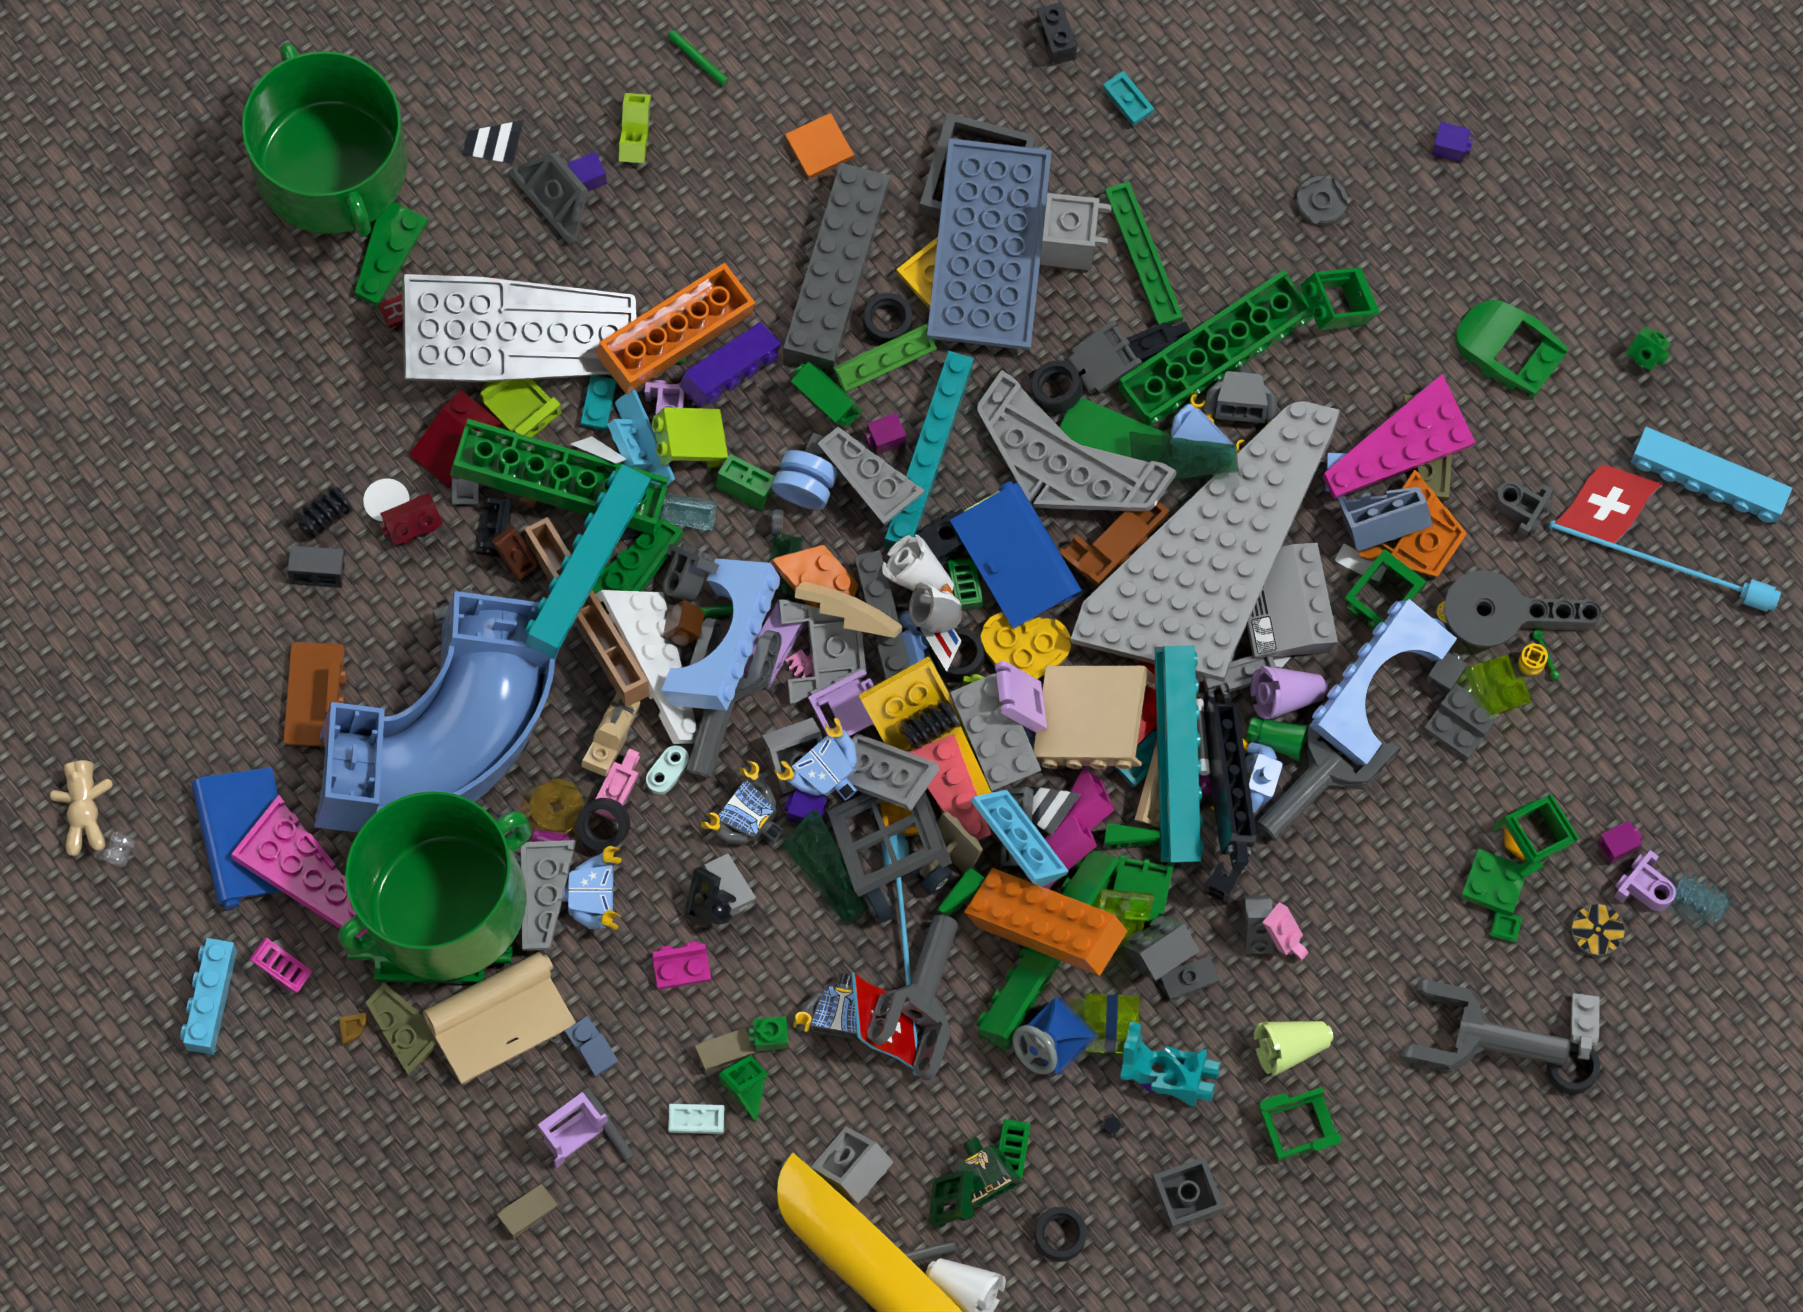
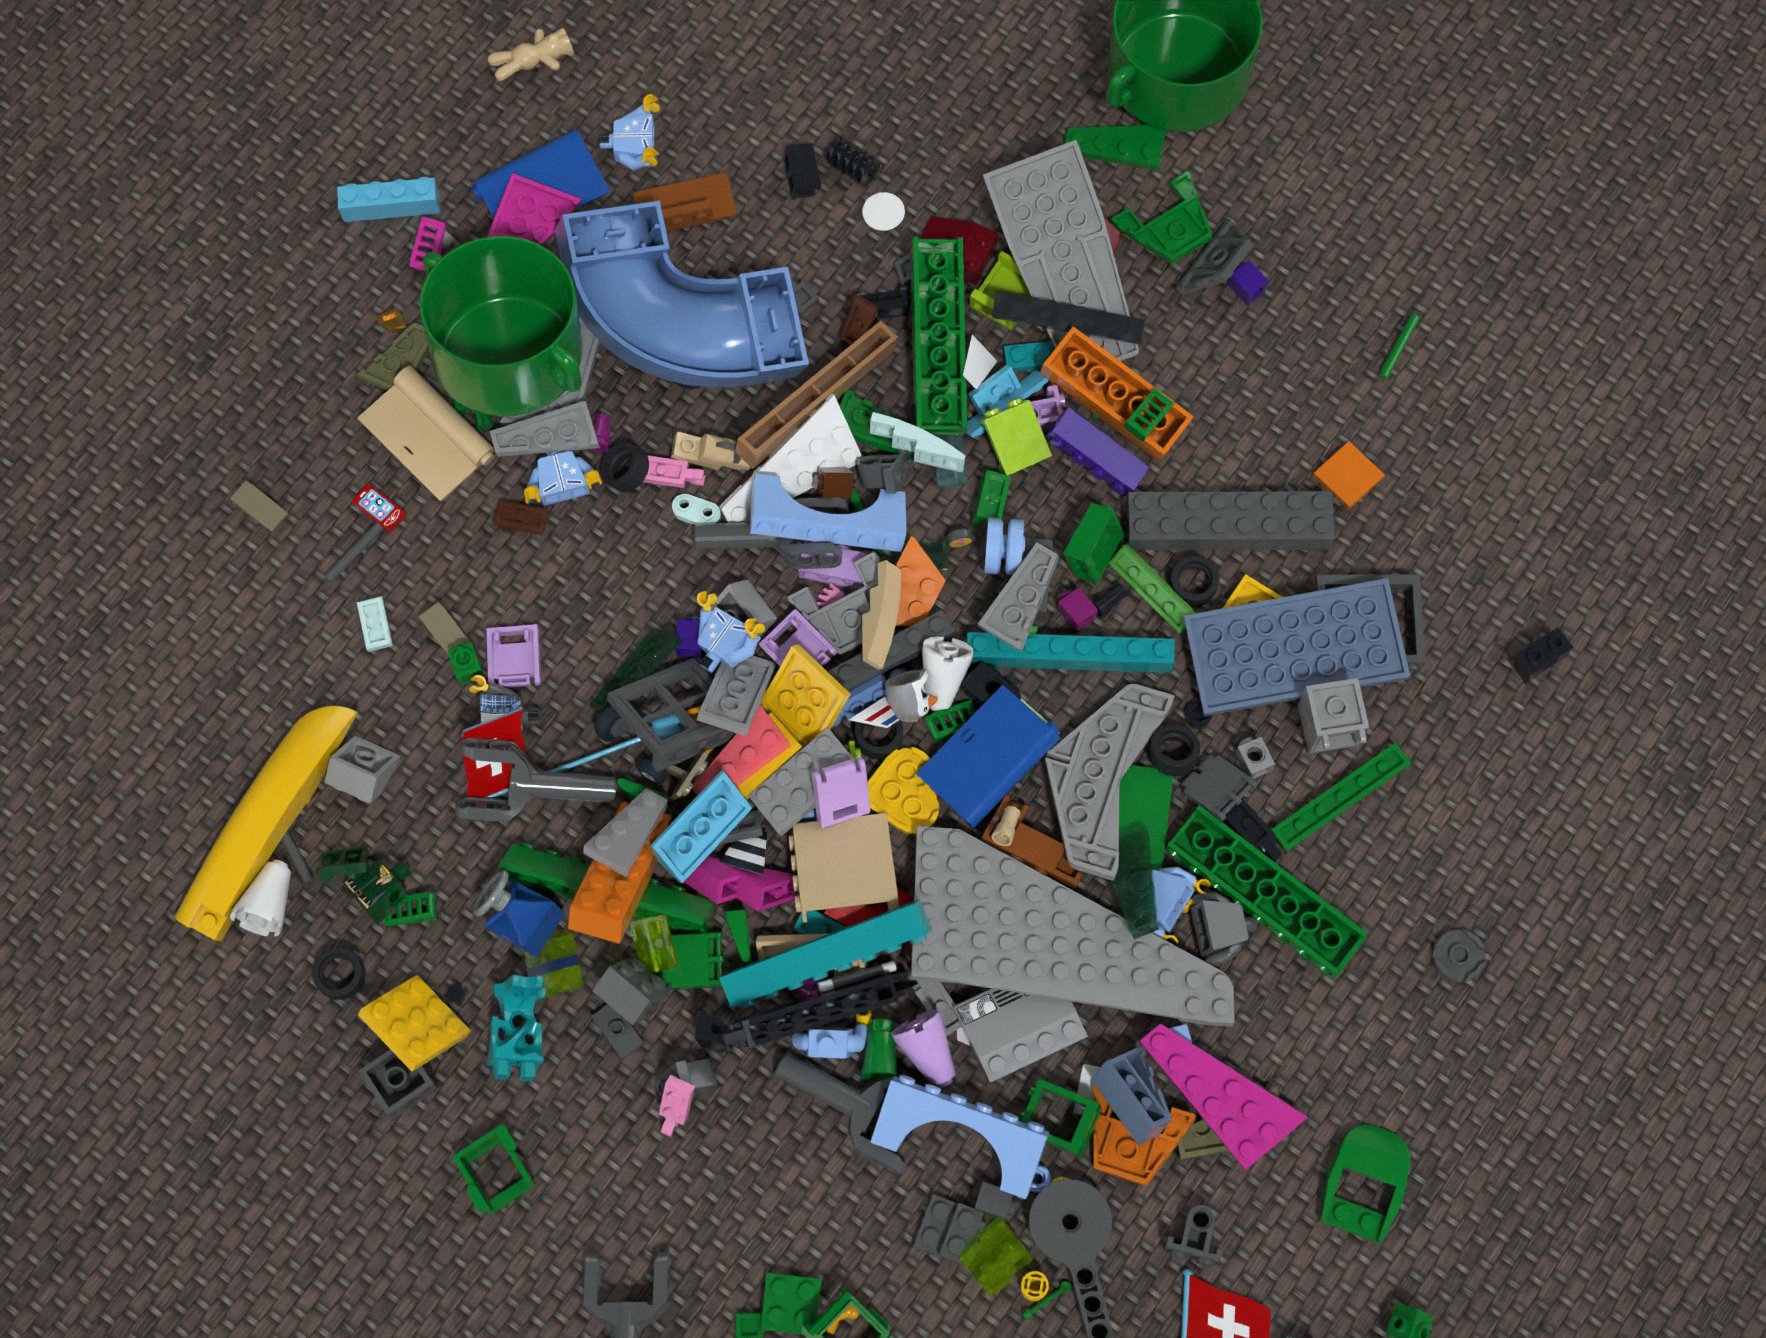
camera: 80 degrees right, 0 degrees up
clear wheel [101,832,136,868] -> none
dark red brick [379,493,443,545] -> none
sticker [463,120,524,164] -> none
teal brick [524,464,651,659] -> none
clear yellow plate [530,779,584,833] -> none
lavender piece [538,1092,608,1167] -> none
sand blue slope [565,1016,618,1077] -> none
lime brick [619,93,651,163] -> none
dark pink bracket [652,941,711,990] -> none
black plate [683,867,736,928] -> none
torso [700,760,783,844] -> none
light grey hinge [703,854,756,916] -> none
green slope [719,1055,769,1122] -> none
black piece [899,699,961,749] -> none
teal plate [1103,71,1154,127] -> none
yellowish green cone [1254,1021,1333,1076] -> none
green window [1300,267,1380,330] -> none
dark purple brick [1432,122,1473,162] -> none
none -> tile [352,483,407,533]
none -> yellow plate [358,975,471,1072]
none -> lavender container [486,624,541,688]
none -> copper plate [493,500,549,535]
none -> light grey wing [583,788,668,877]
none -> light blue torso [599,94,660,171]
none -> light aqua slope [870,412,965,473]
none -> black slope [992,291,1145,345]
none -> tan pin [992,806,1021,846]
none -> black pin [1092,583,1128,619]
none -> green wing [1111,171,1212,264]
none -> green slope [1123,388,1175,442]
none -> black tile [1185,702,1212,729]
none -> light grey brick [1235,737,1275,779]

